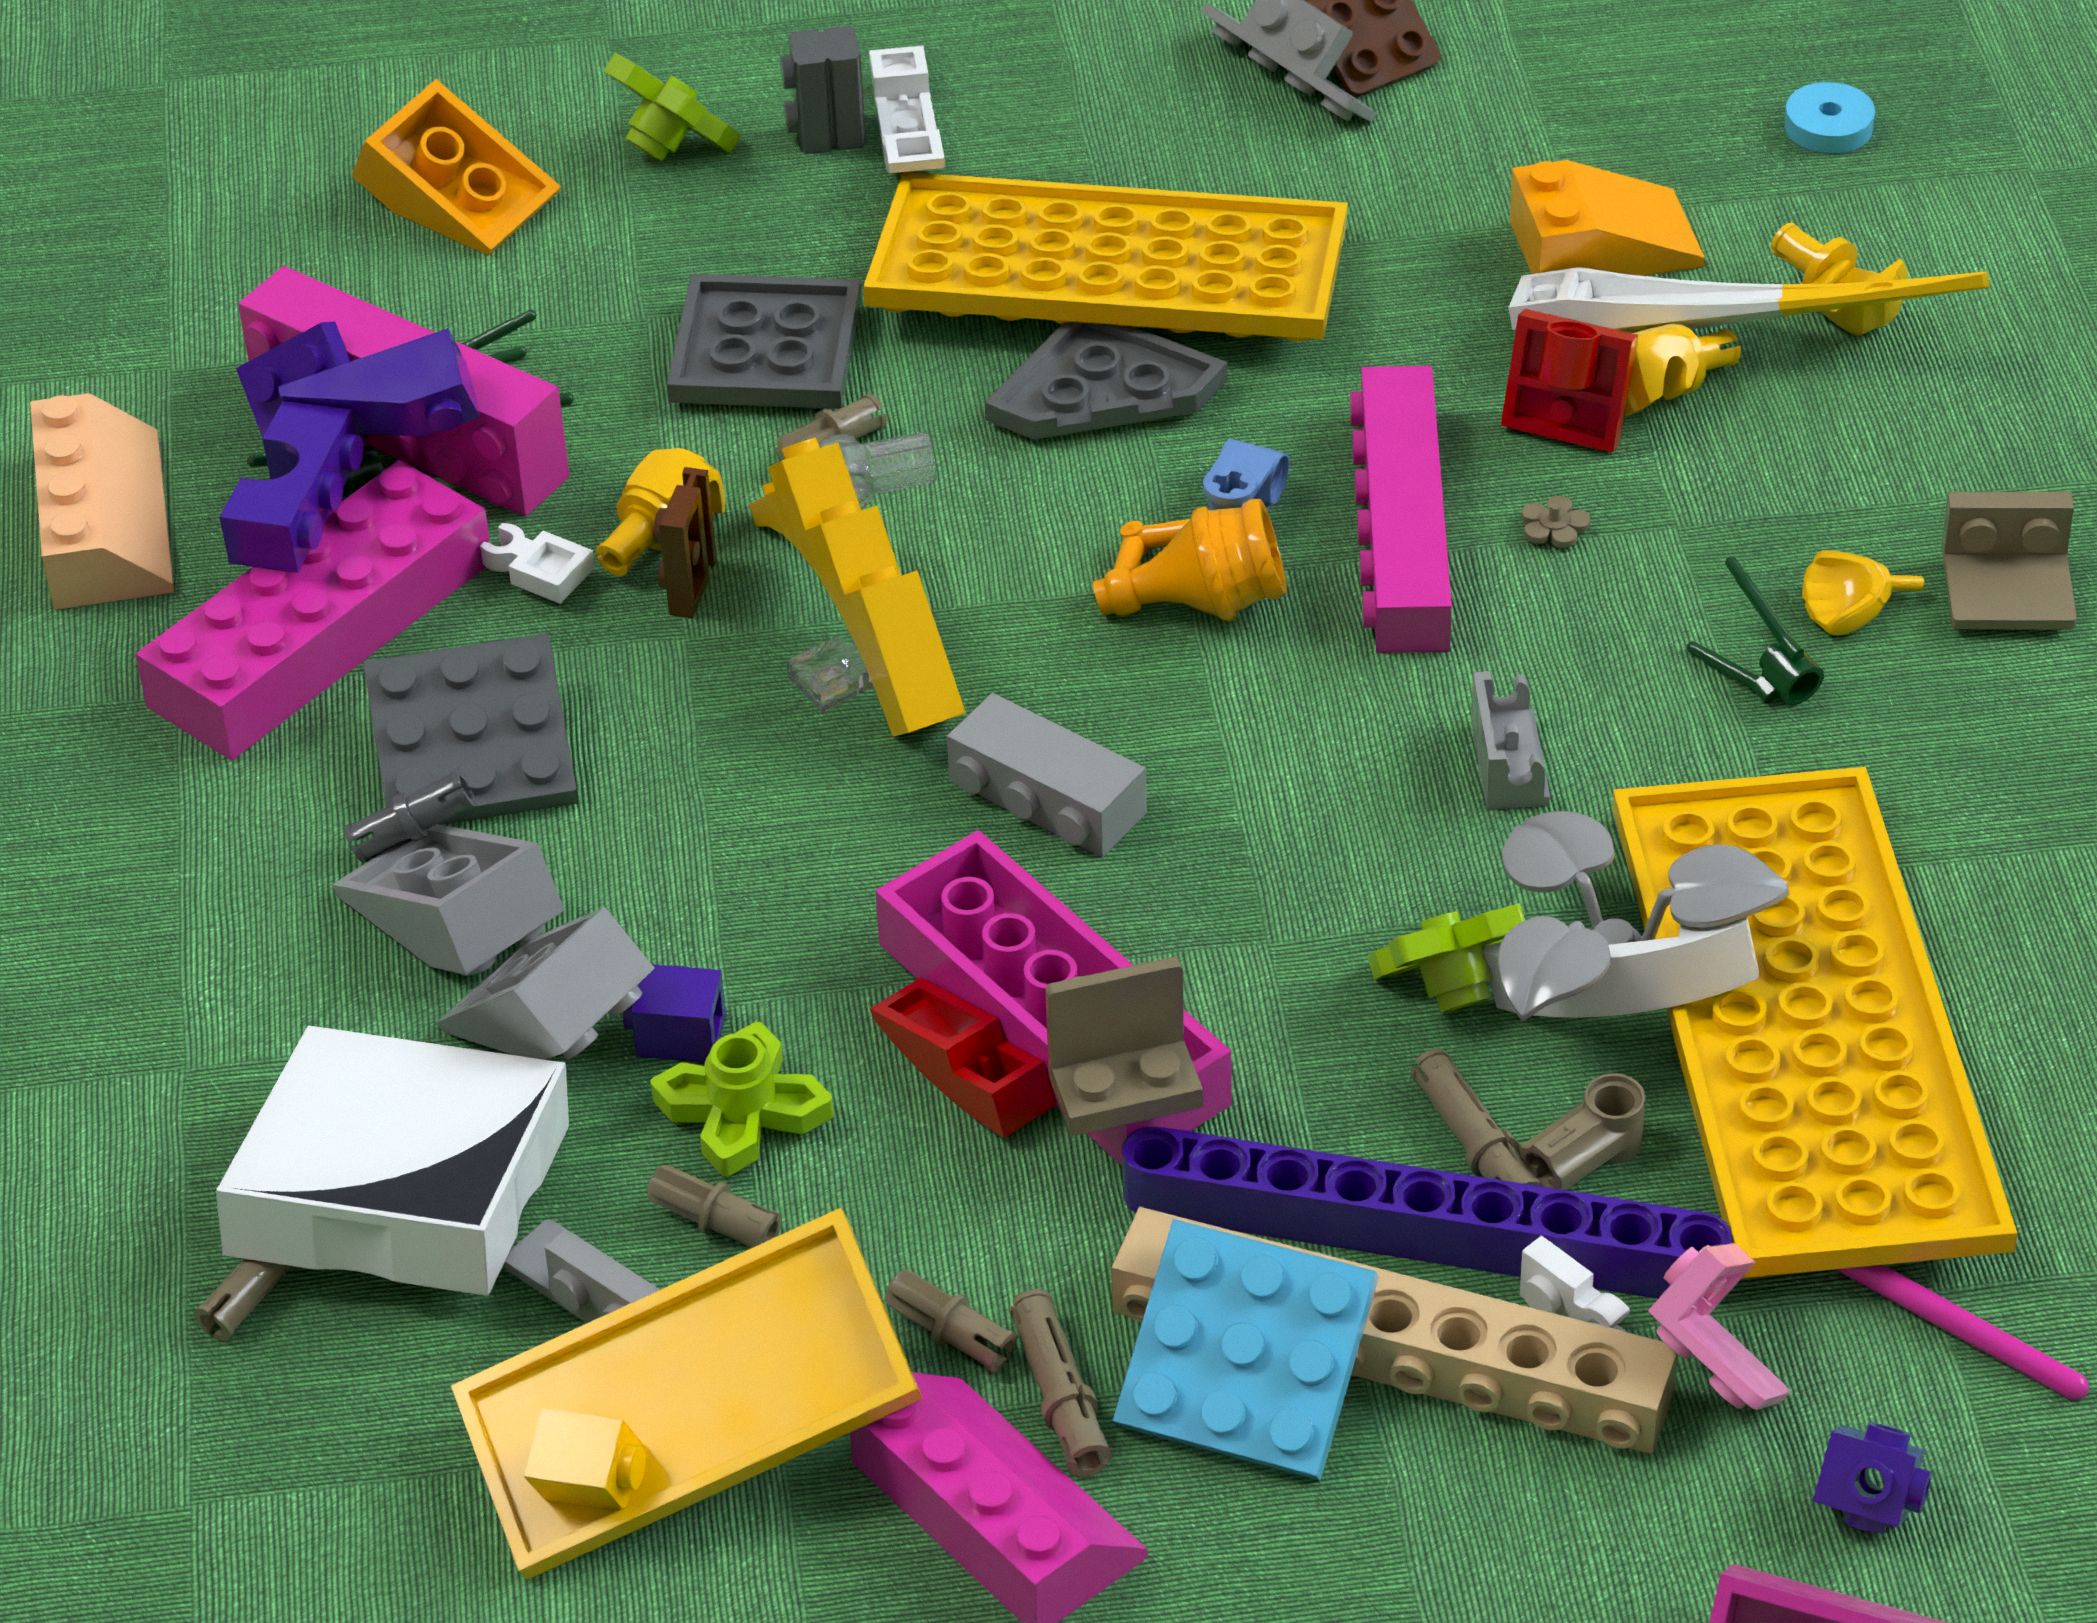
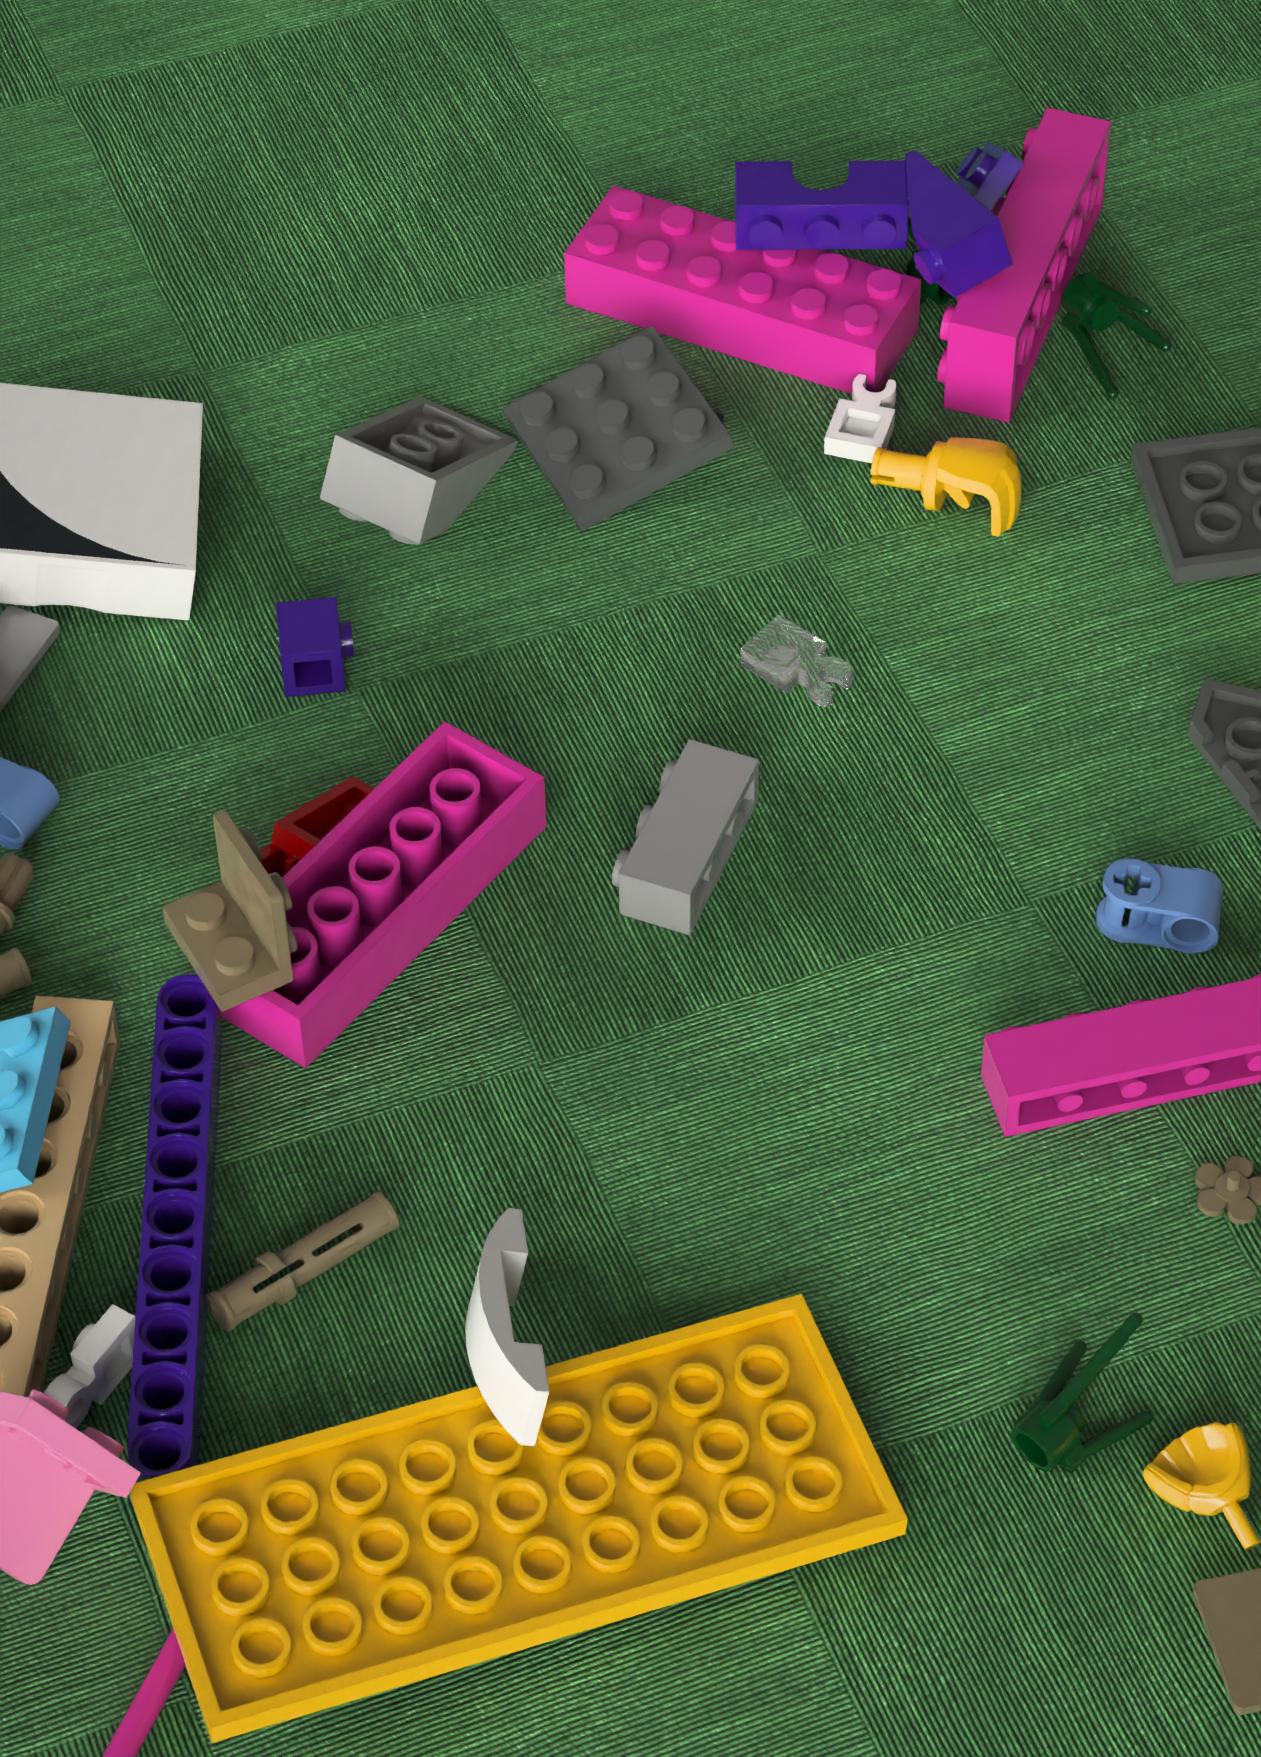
camera: 75 degrees right, 5 degrees up
light nougat slope [30,393,175,610] -> none
dark grey pin [344,769,476,863] -> none
light grey slope [436,907,655,1060] -> none
dark tan axle [647,1165,782,1248] -> none
lime plant [650,1022,834,1177] -> none
reddish brown plate [653,467,717,618] -> none
yellow arch [748,437,966,737] -> none
dark tan axle [776,394,887,460] -> none
clear piece [819,431,937,510] -> none
light orange piece [1093,499,1287,621] -> none
lime plant [1367,903,1525,1013] -> none
light grey hinge [1471,671,1550,810] -> none
light grey plant [1498,811,1789,1021] -> none
dark tan piece [1519,1073,1646,1190] -> none

